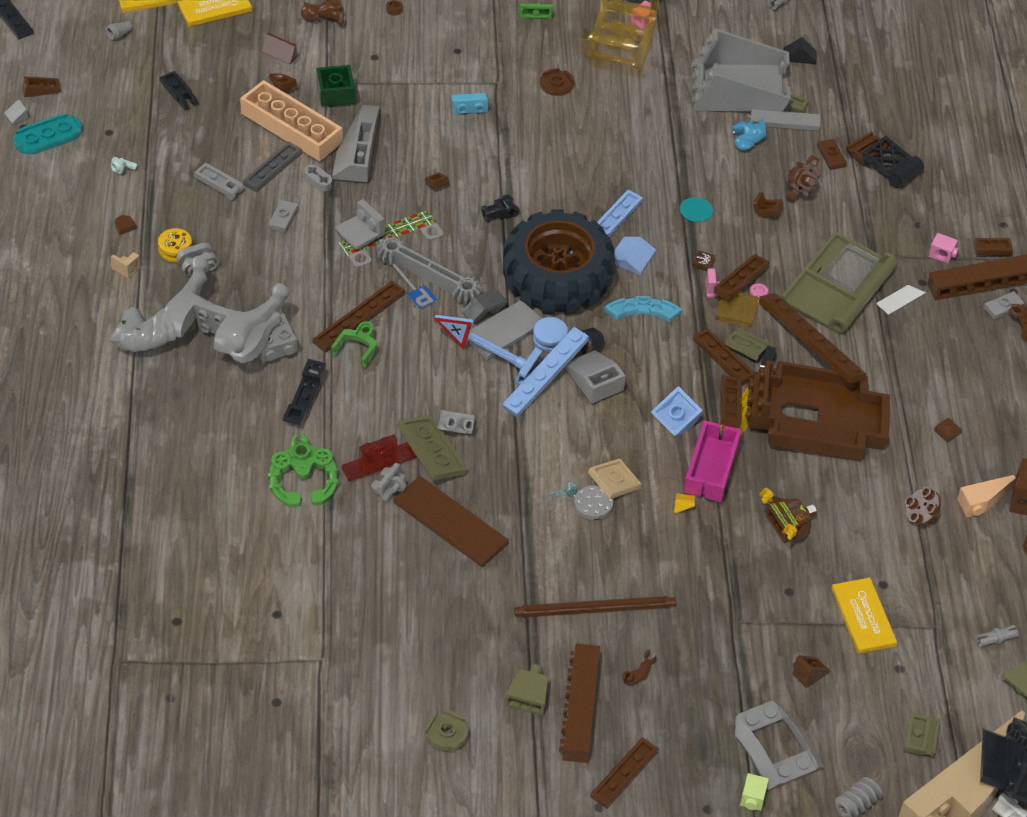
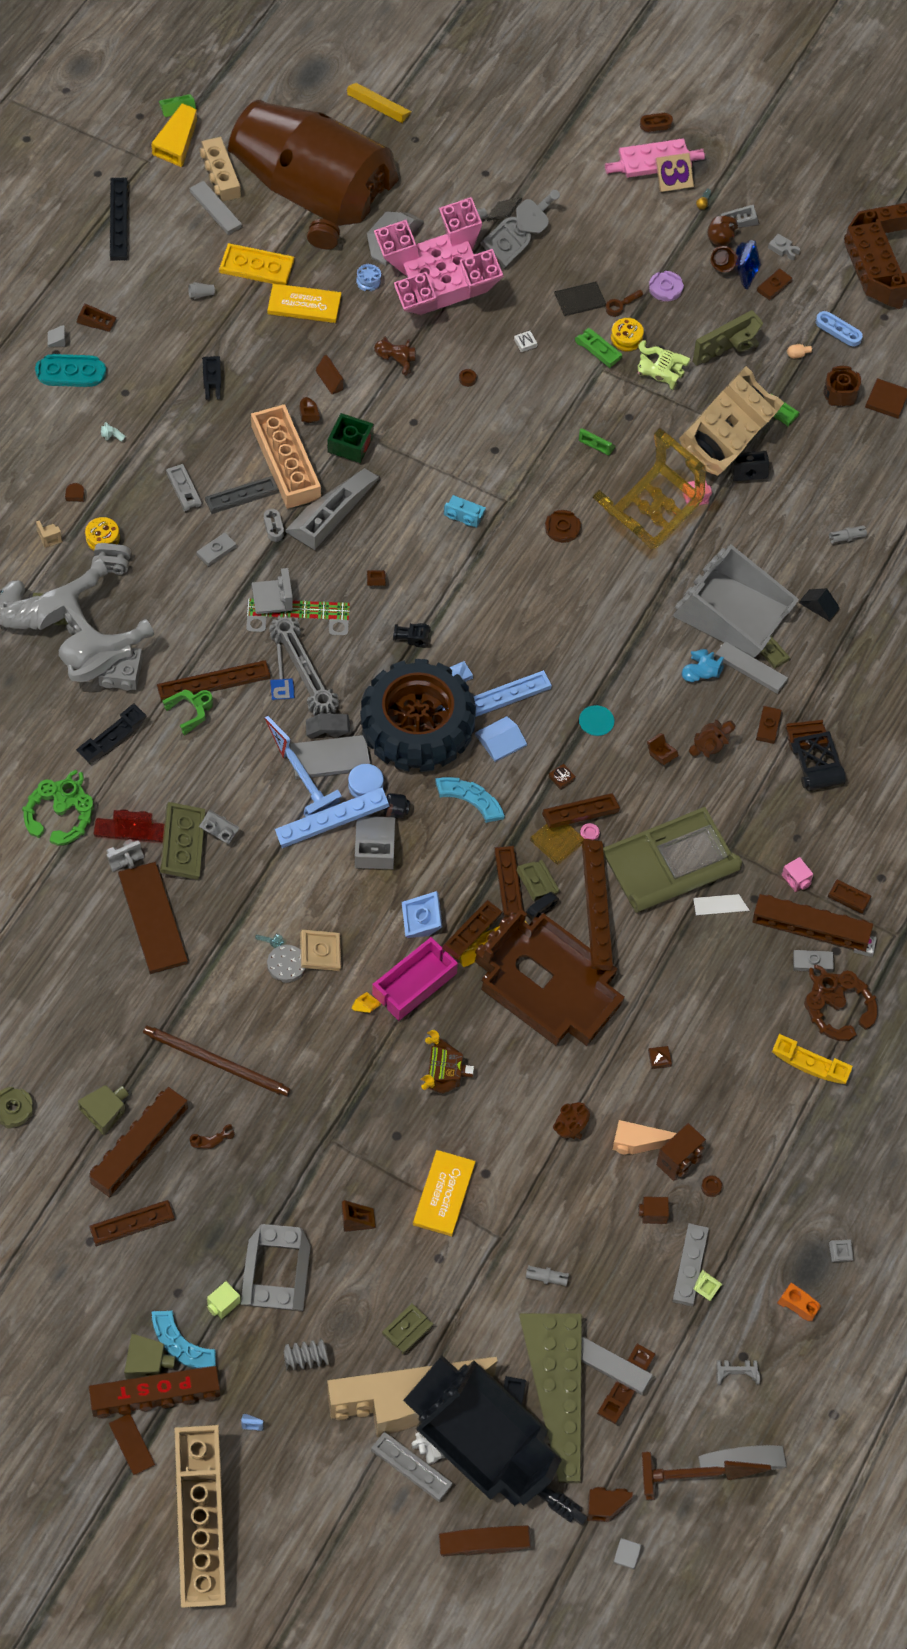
camera: 30 degrees right, 10 degrees up
bright pink tile [705,269,720,298] -> none

